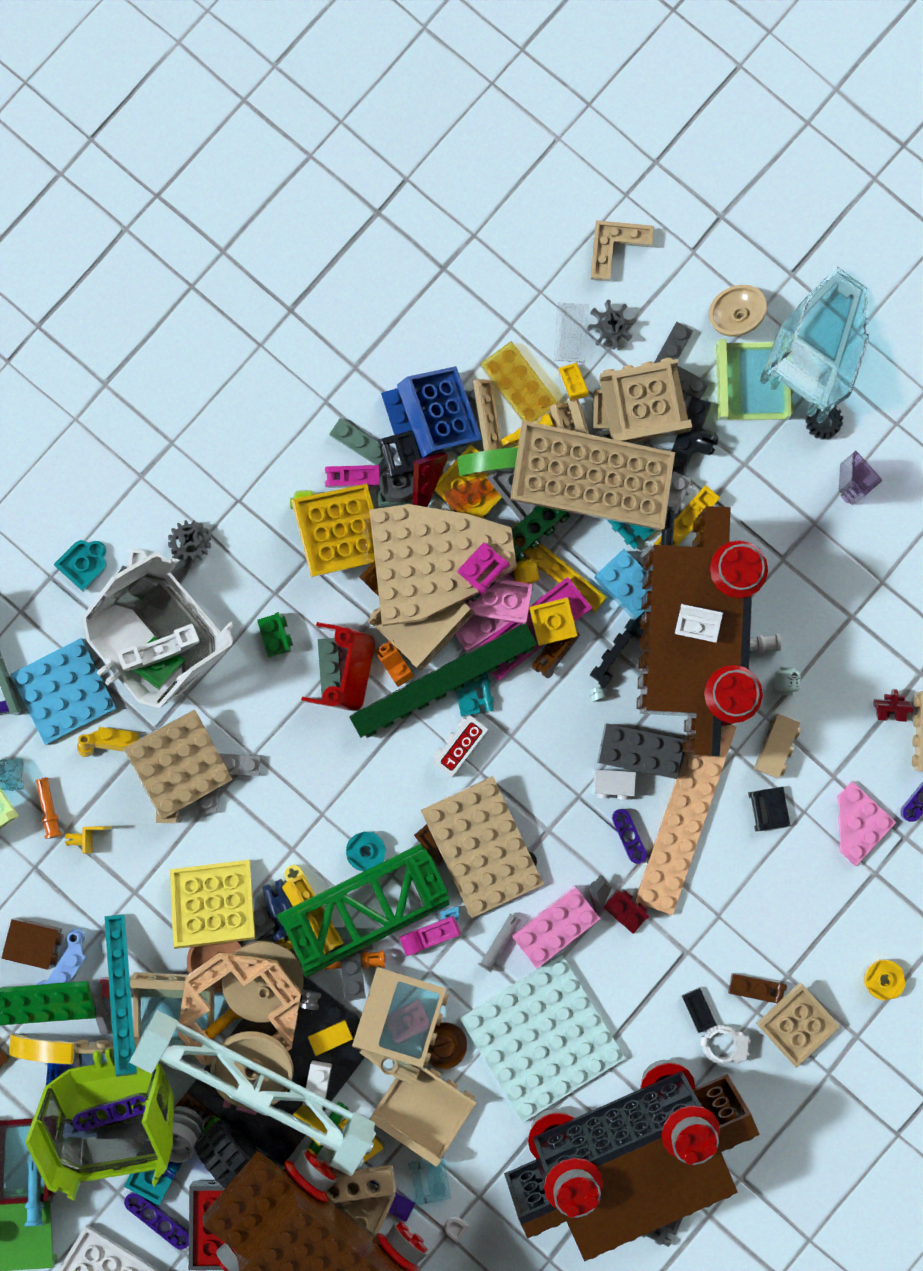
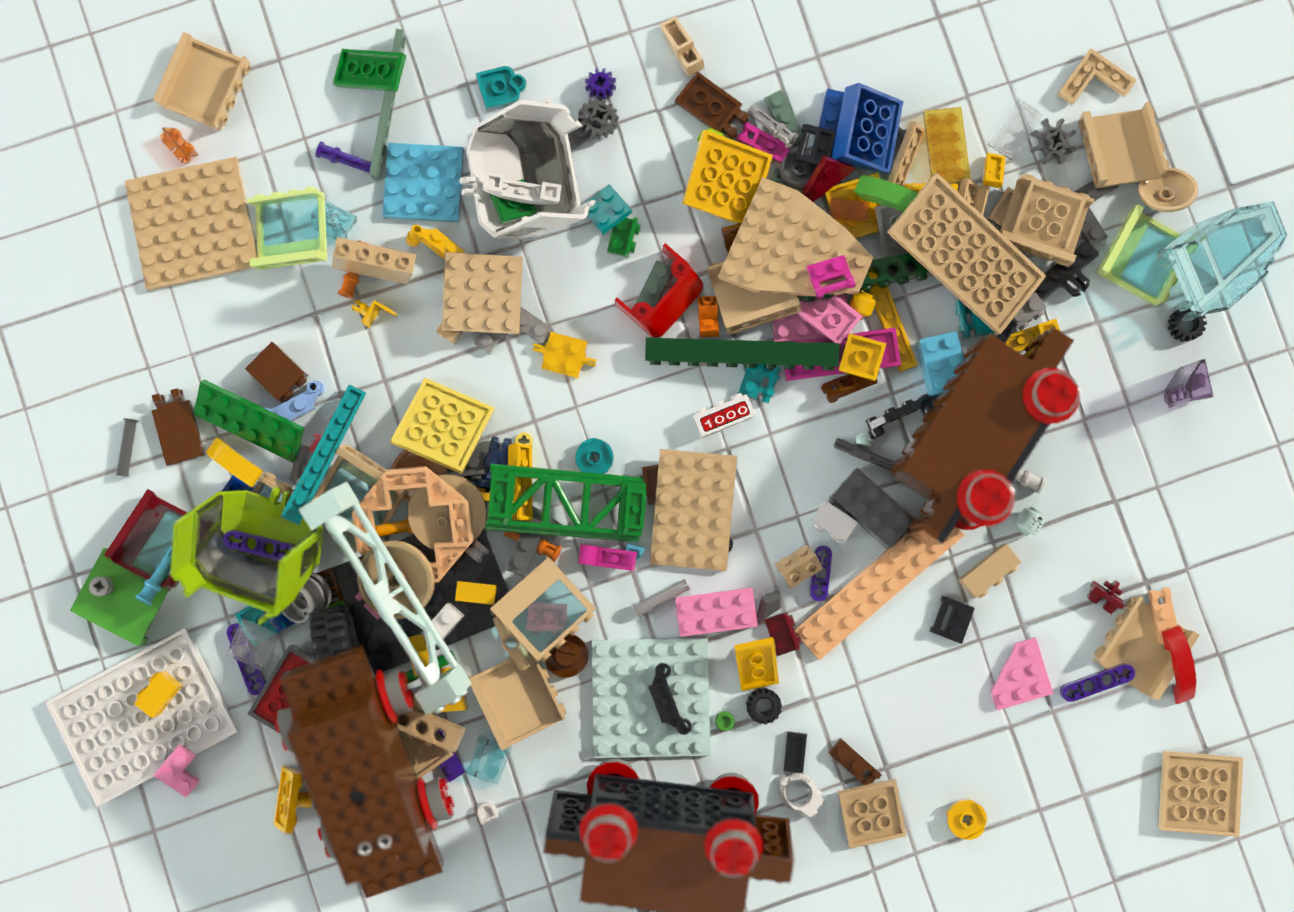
camera: 30 degrees right, 0 degrees up
white plate [675,604,723,643] -> none
none -> clear plate [226,619,279,671]
none -> tan panel [331,237,416,285]
none -> yellow plate [532,332,597,378]
none -> teal plate [582,184,633,235]
none -> dark purple gear [585,68,616,100]
none -> black plate [648,662,692,735]
none -> tan slope [659,16,705,77]
none -> reddish brown tile [675,71,749,140]
none -> bright green tile [715,711,735,731]
none -> yellow plate [734,637,779,691]
none -> black tyre [746,688,782,724]
none -> light grey pin [747,104,798,148]
none -> tan bracket [775,545,823,588]
none -> dark grey axle [834,438,894,472]
none -> tan panel [1078,101,1169,189]

